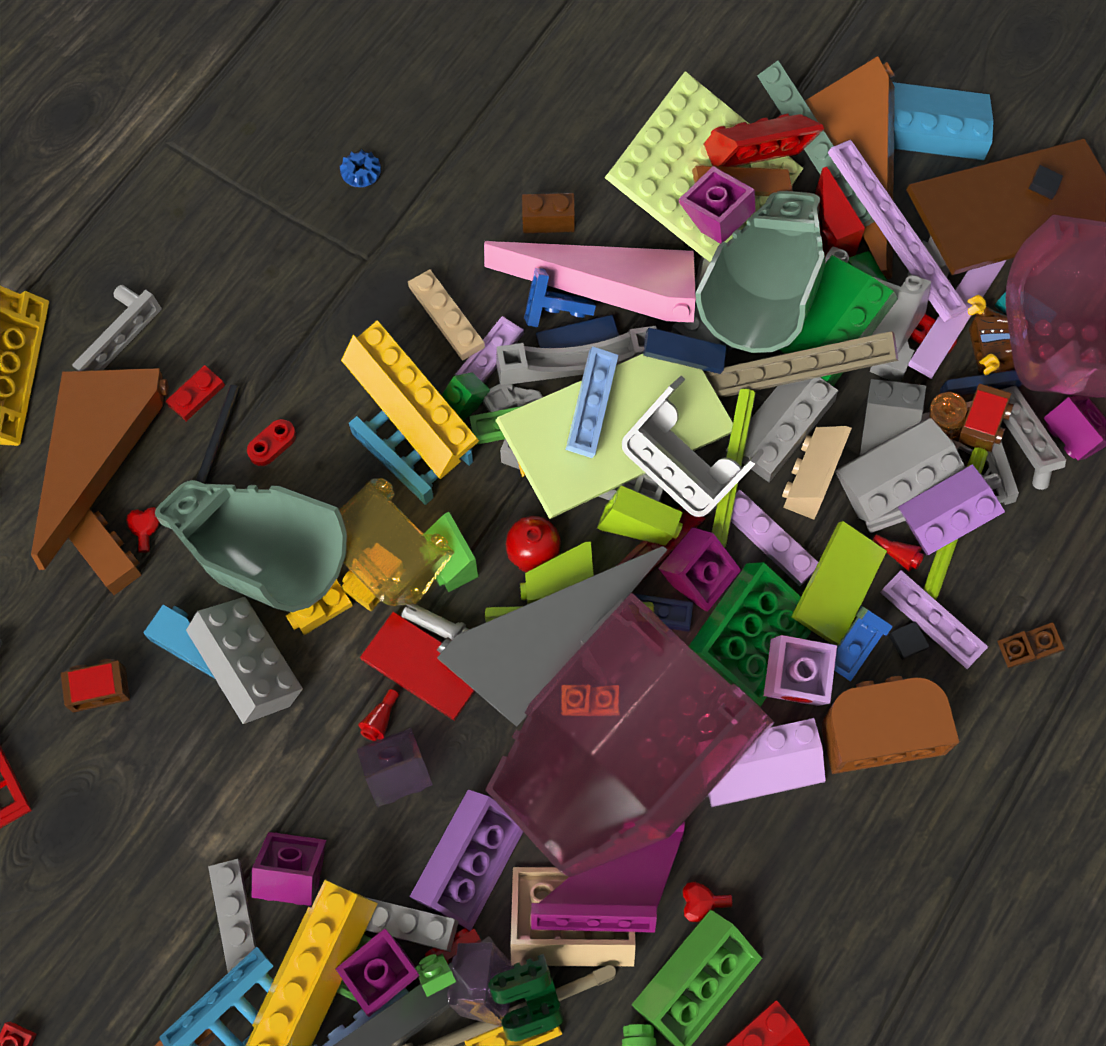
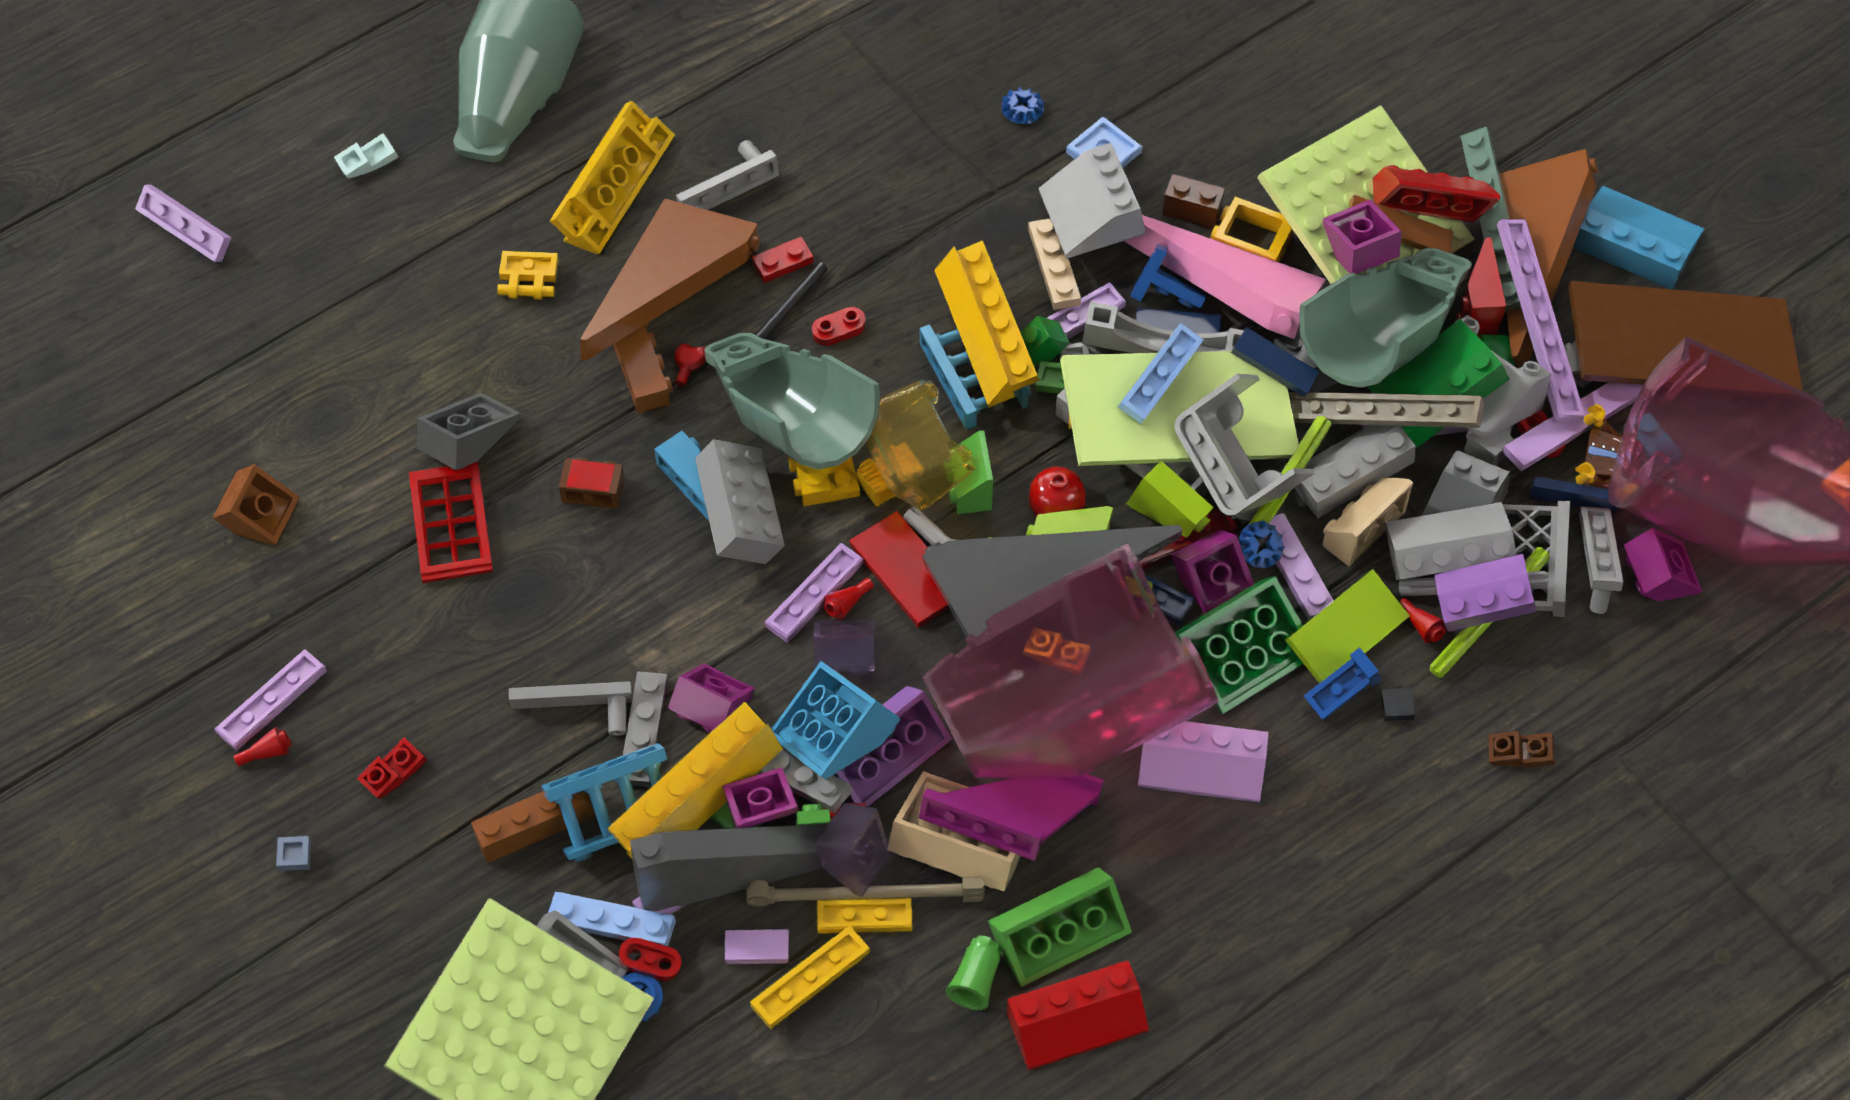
camera: 20 degrees right, 10 degrees down
dark green piece [488,954,564,1042] -> none
red rock [683,882,732,922] -> none
lavender brick [764,635,837,706] -> none
dark orange brick [822,676,959,774] -> none
lavender plate [880,570,988,669] -> none
clear orange wheel [929,392,967,439] -> none
brick [959,384,1014,452] -> none
black tile [1028,165,1063,200] -> none
none -> light grey piece [509,681,633,736]
none -> lavender tile [765,543,864,643]
none -> dark azure slope [772,661,901,780]
none -> slope [1038,143,1146,259]
none -> light blue tile [1066,117,1142,168]
none -> yellow window [1210,197,1294,263]
none -> blue gear [1239,521,1285,568]

